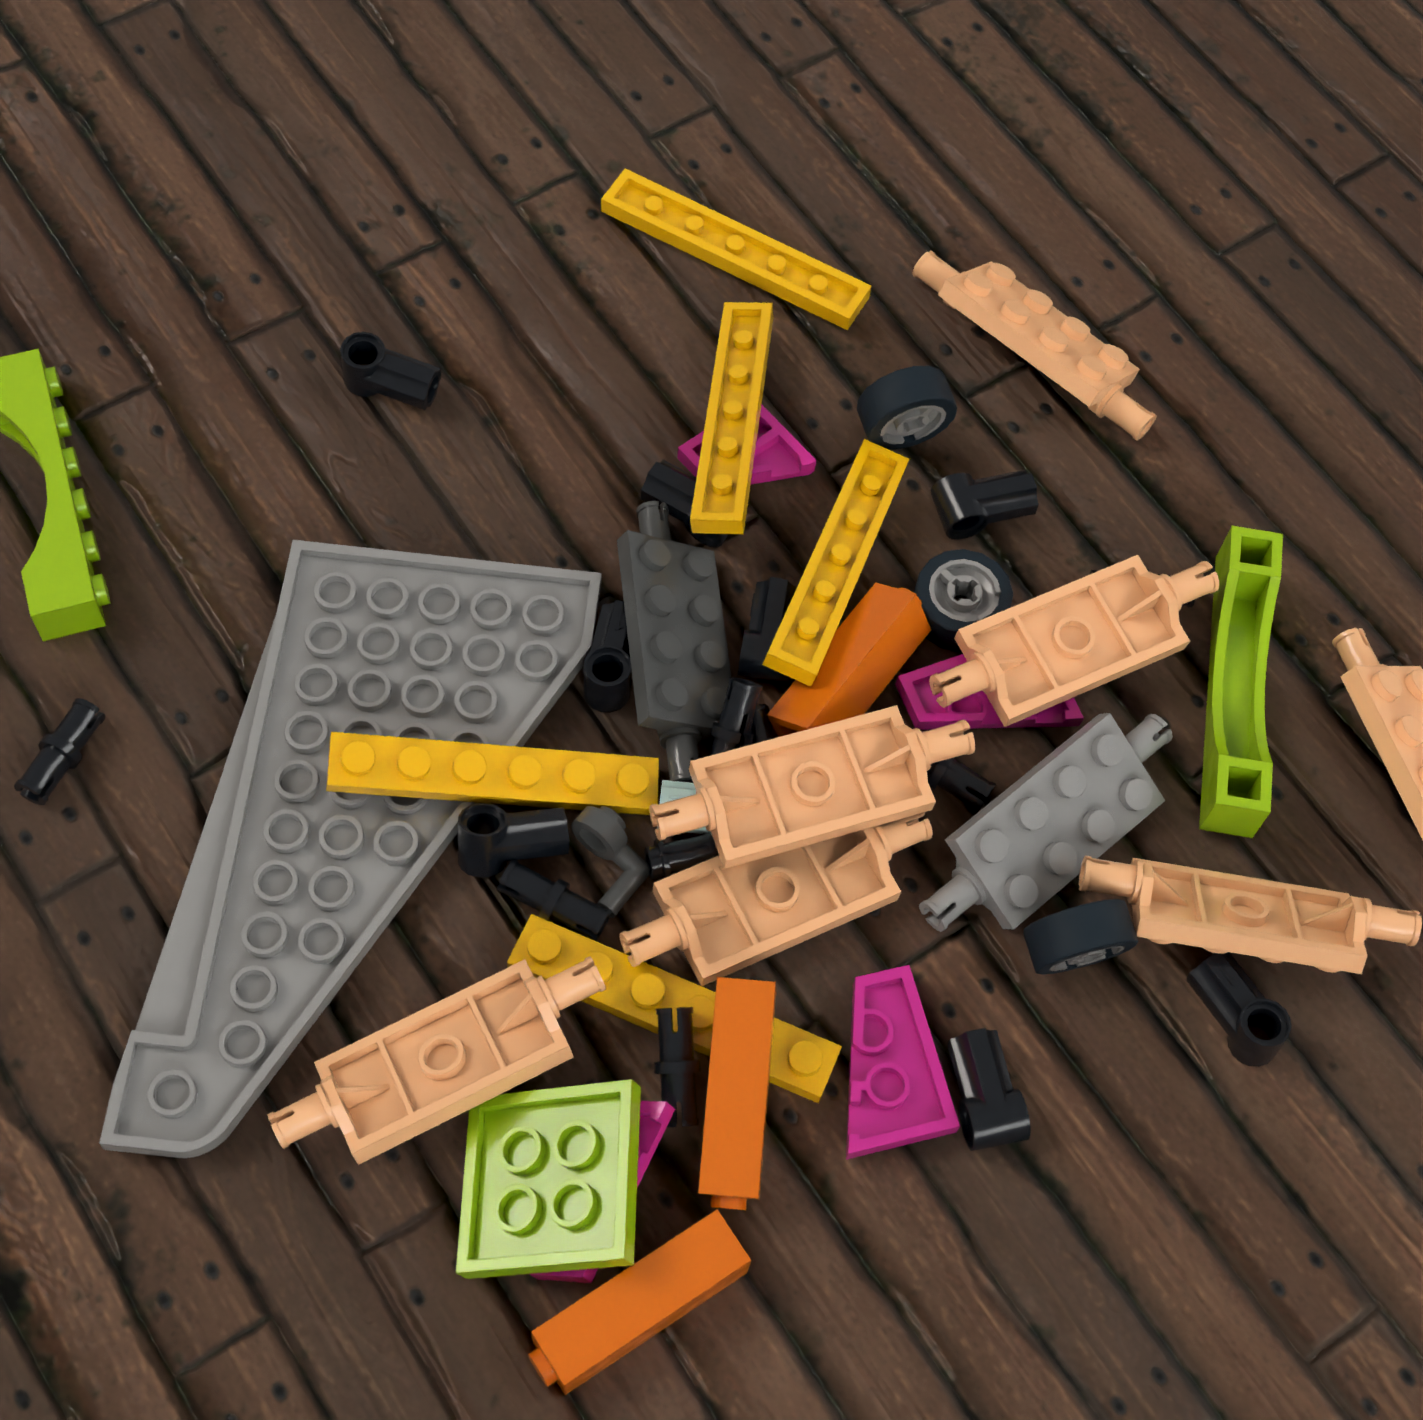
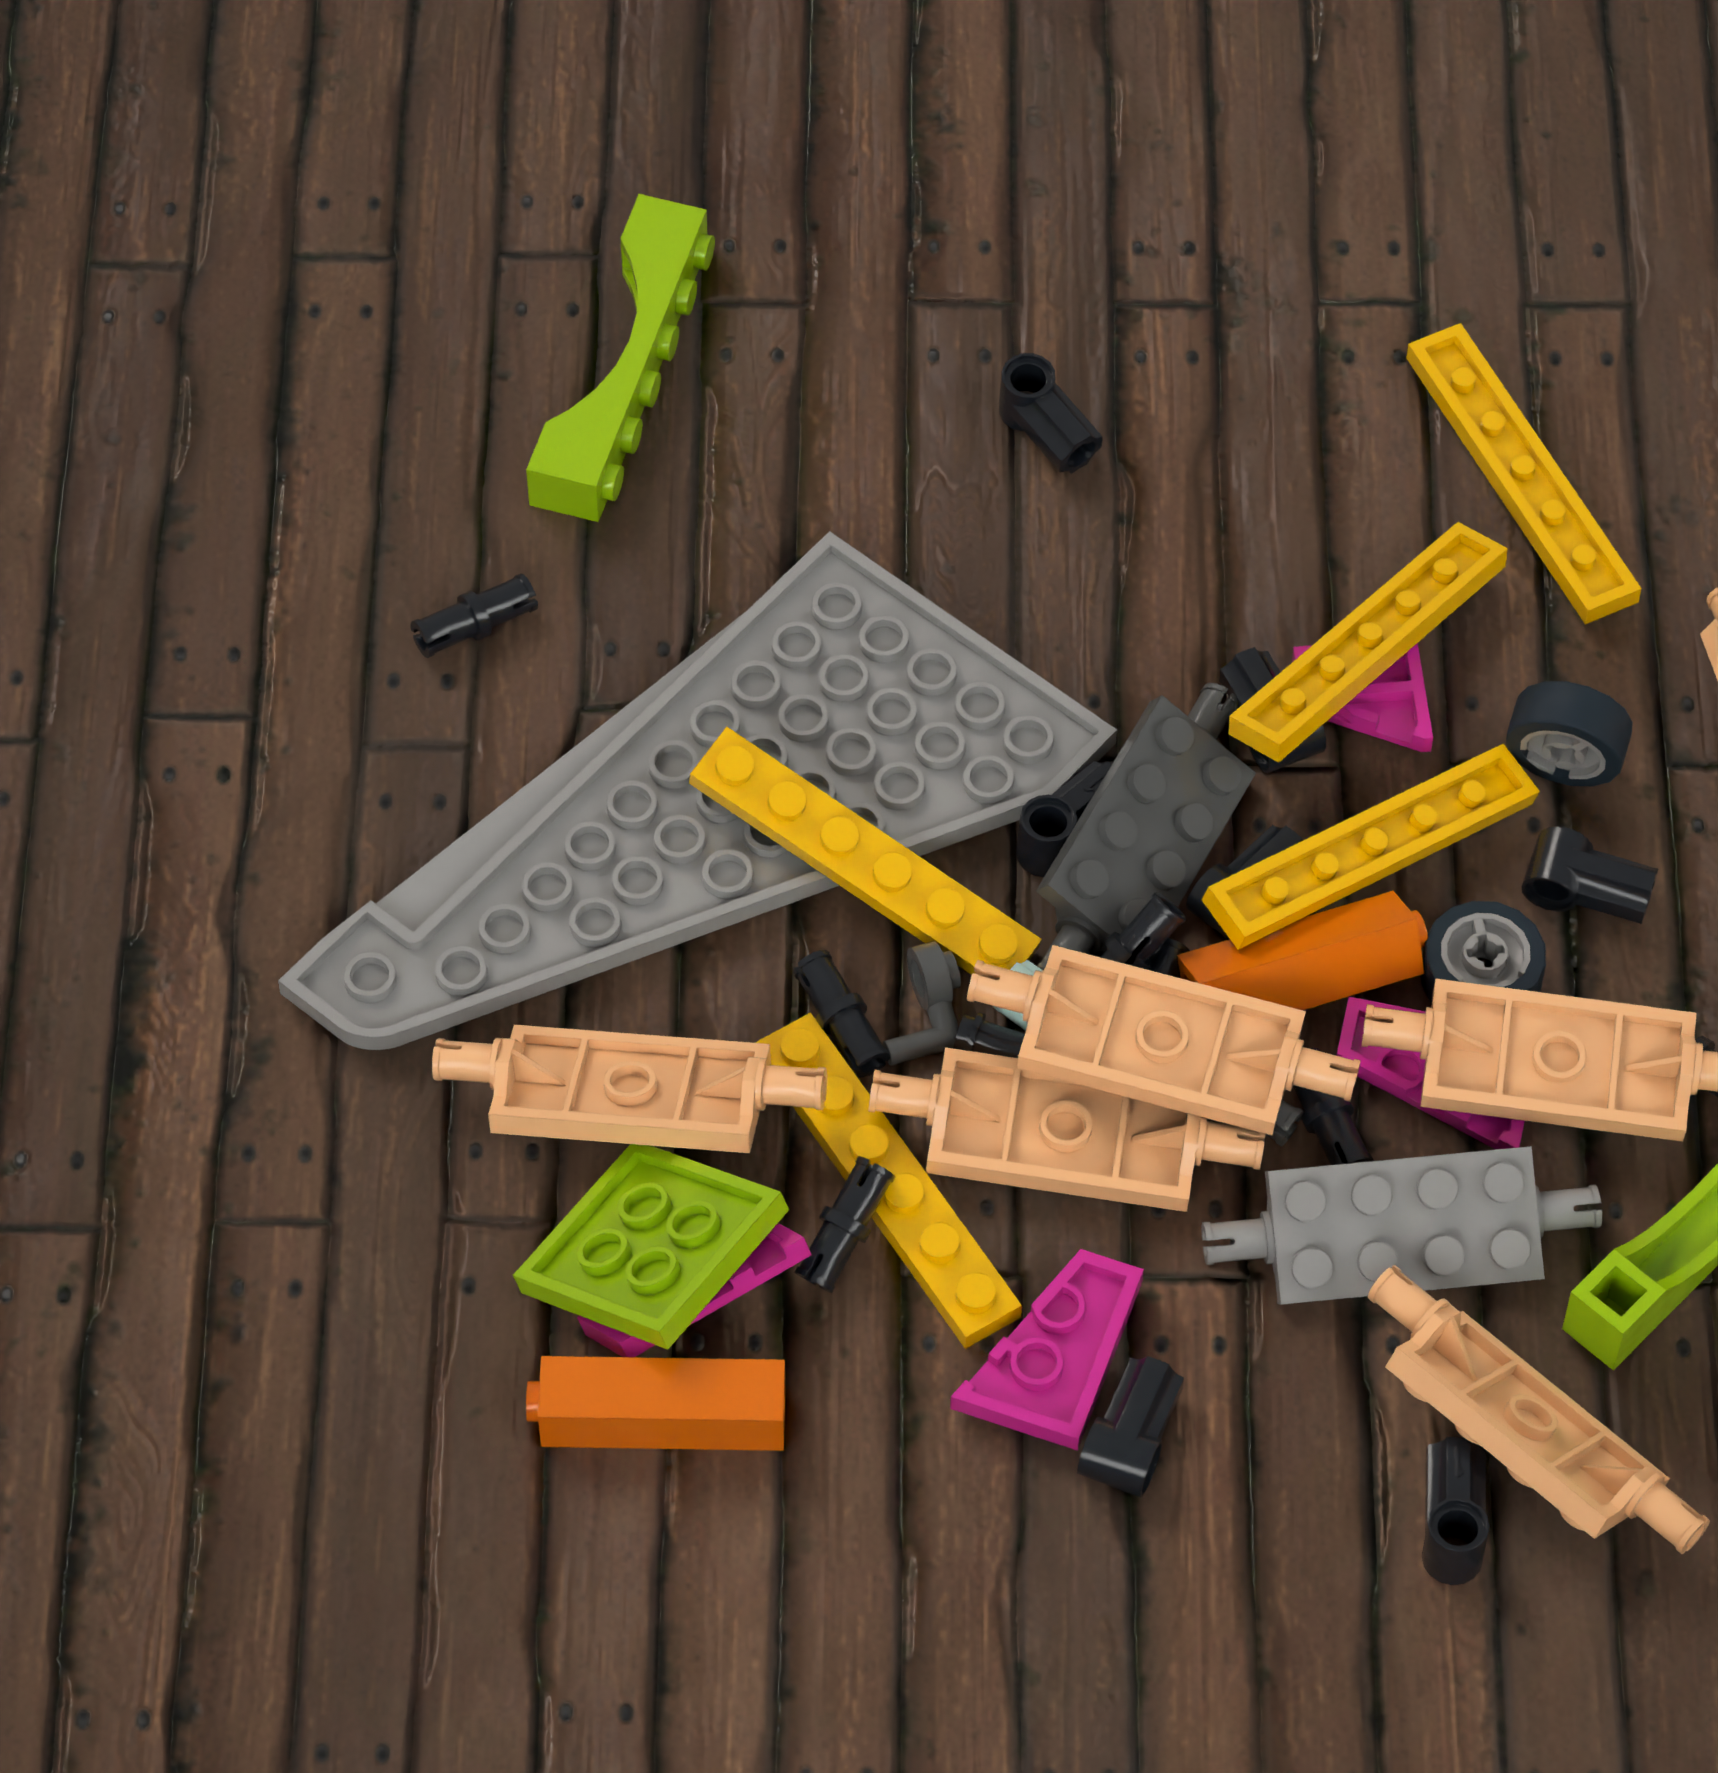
camera: 40 degrees right, 5 degrees down
black piece [458,803,570,877] -> none
orange brick [698,977,777,1210] -> none
black wheel [1023,899,1138,975] -> none

